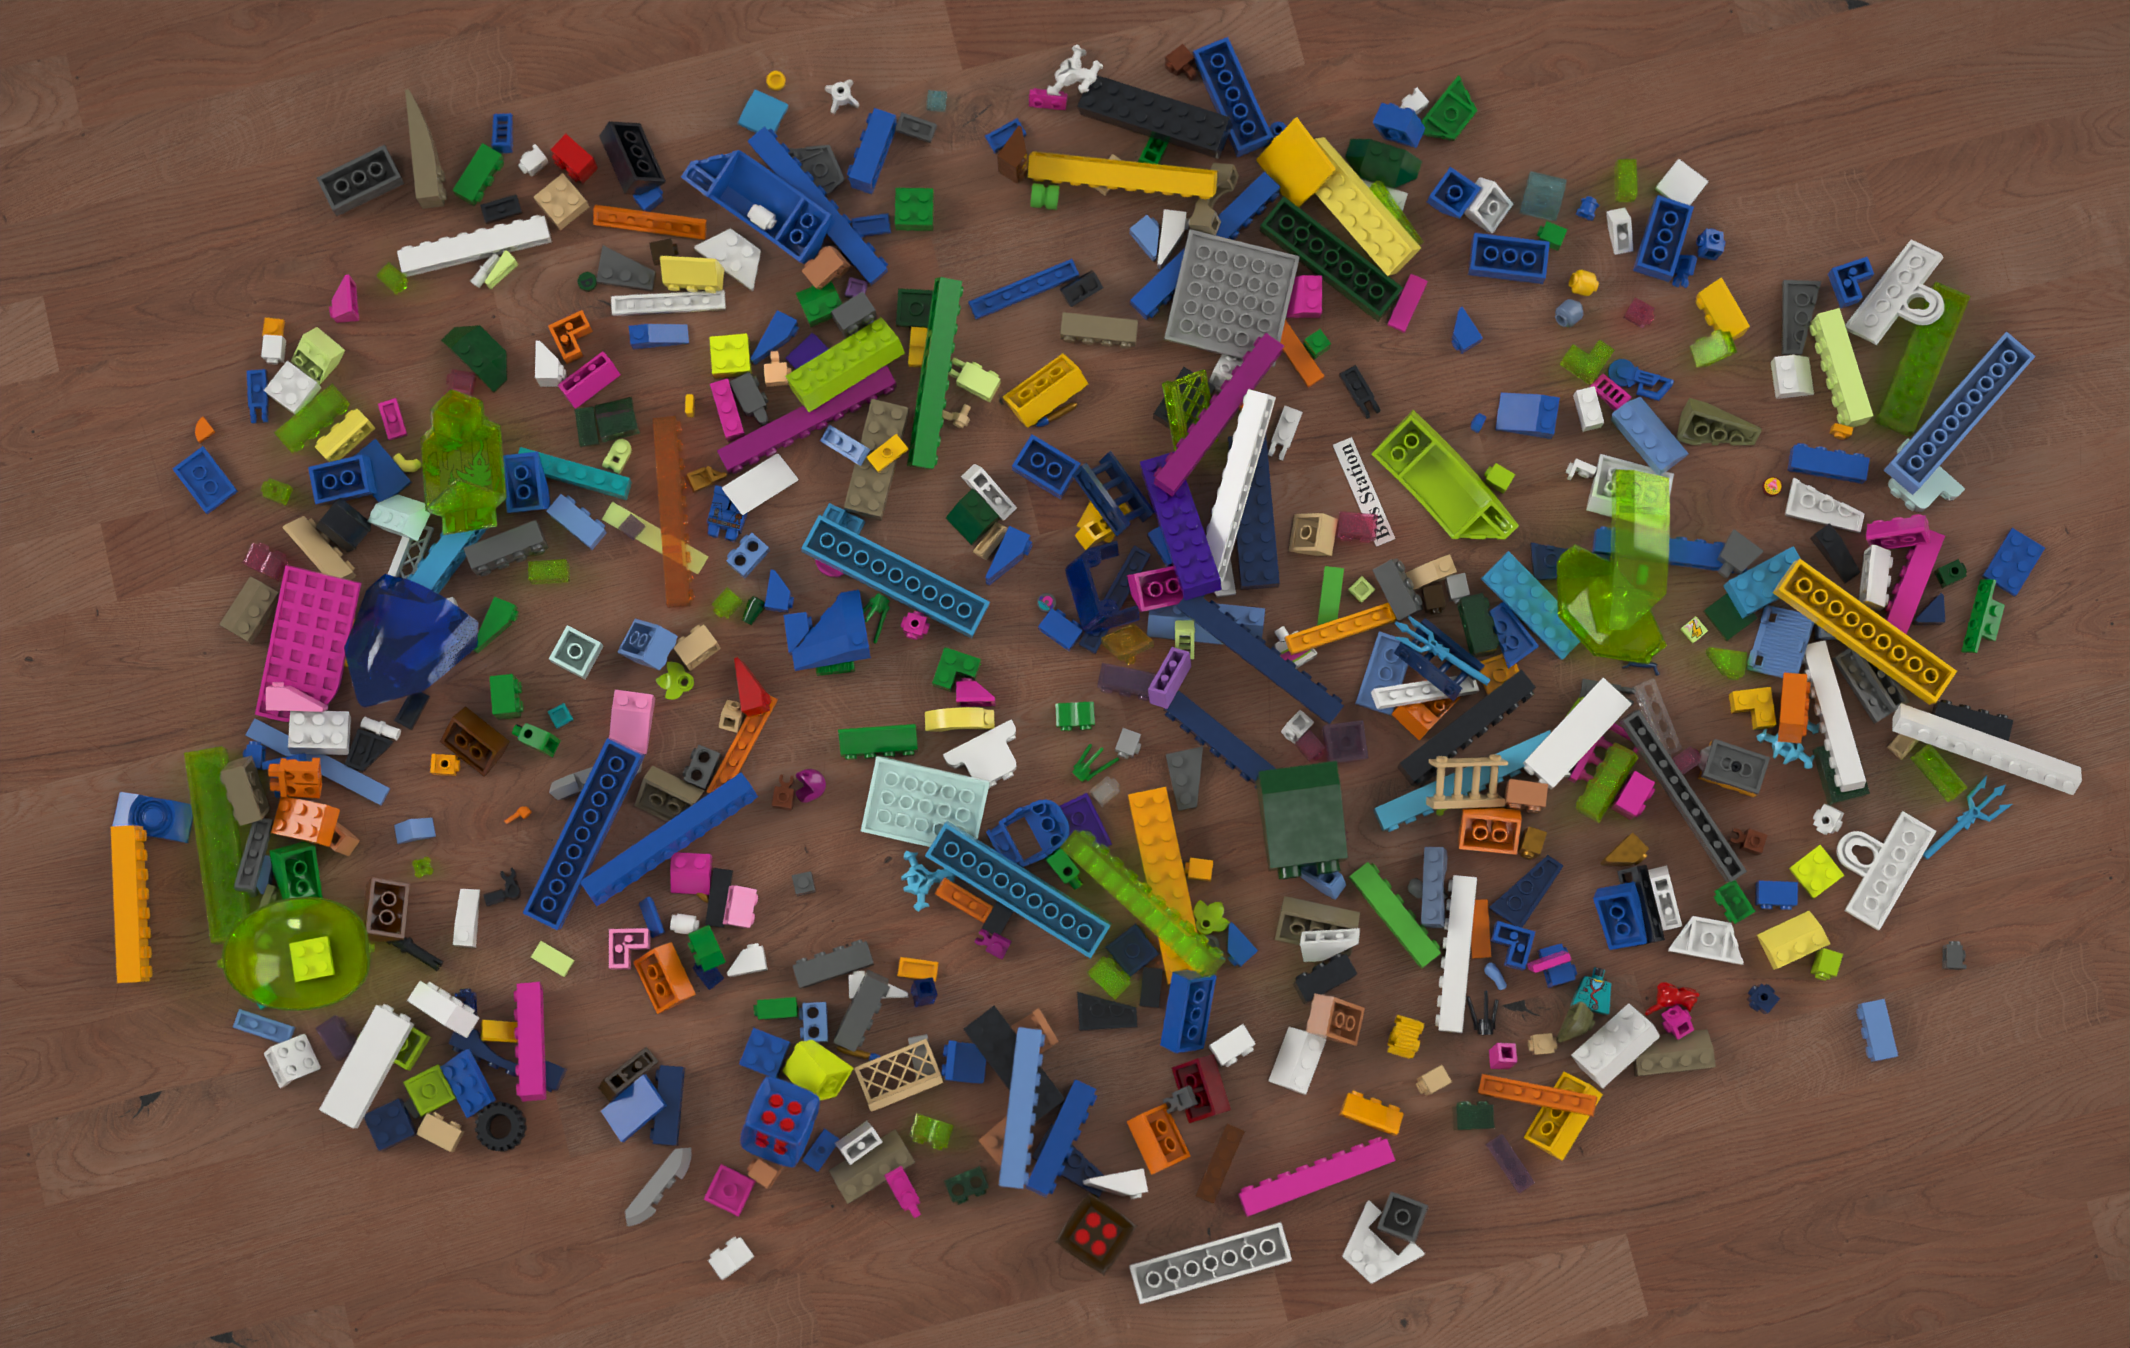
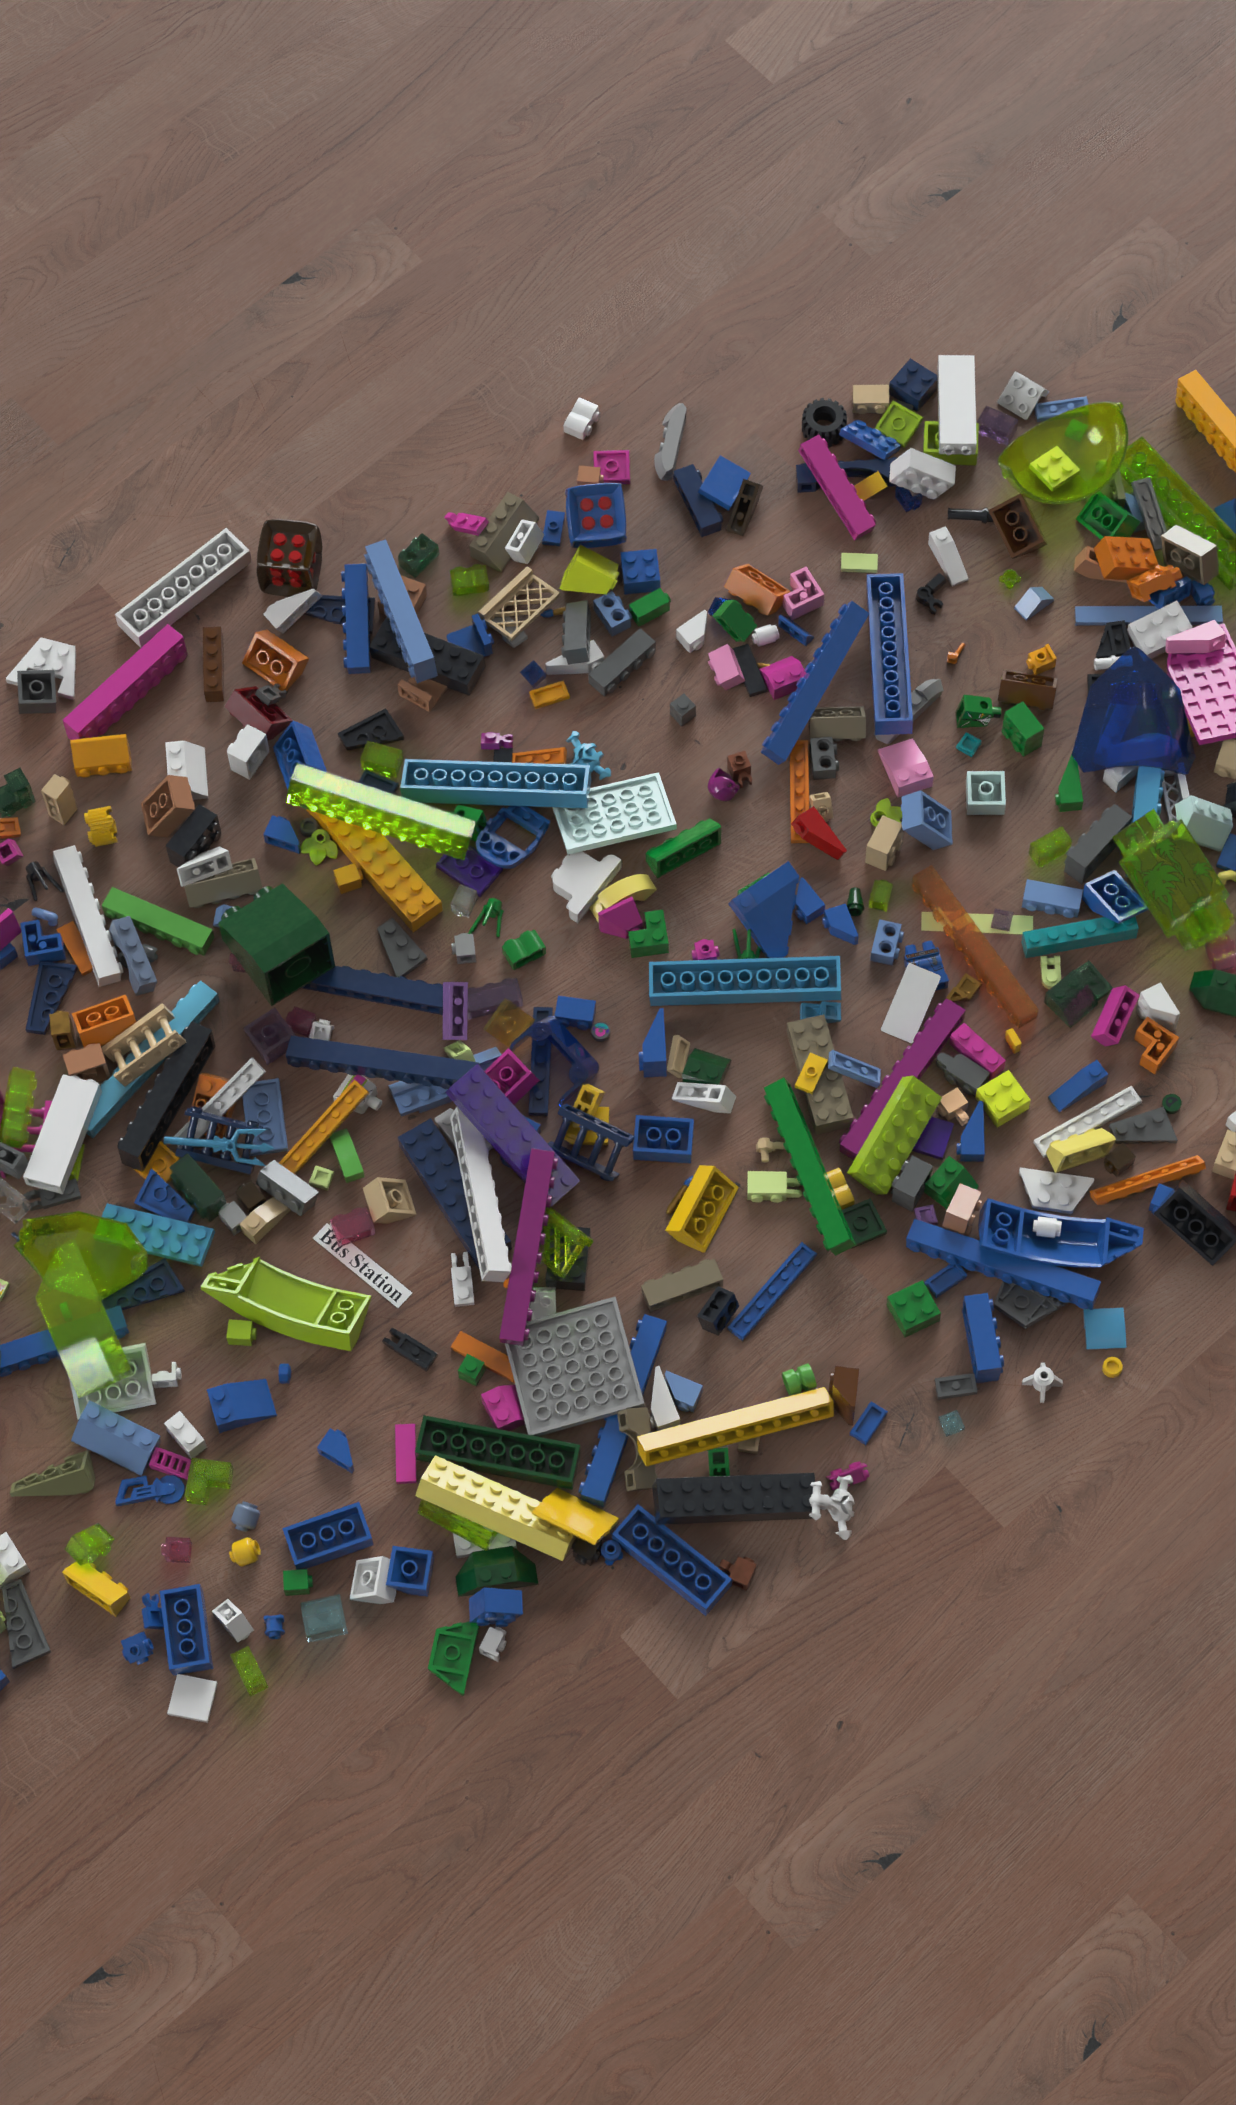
camera: 155 degrees right, 15 degrees down
black tile [1139,967,1163,1008] -> none

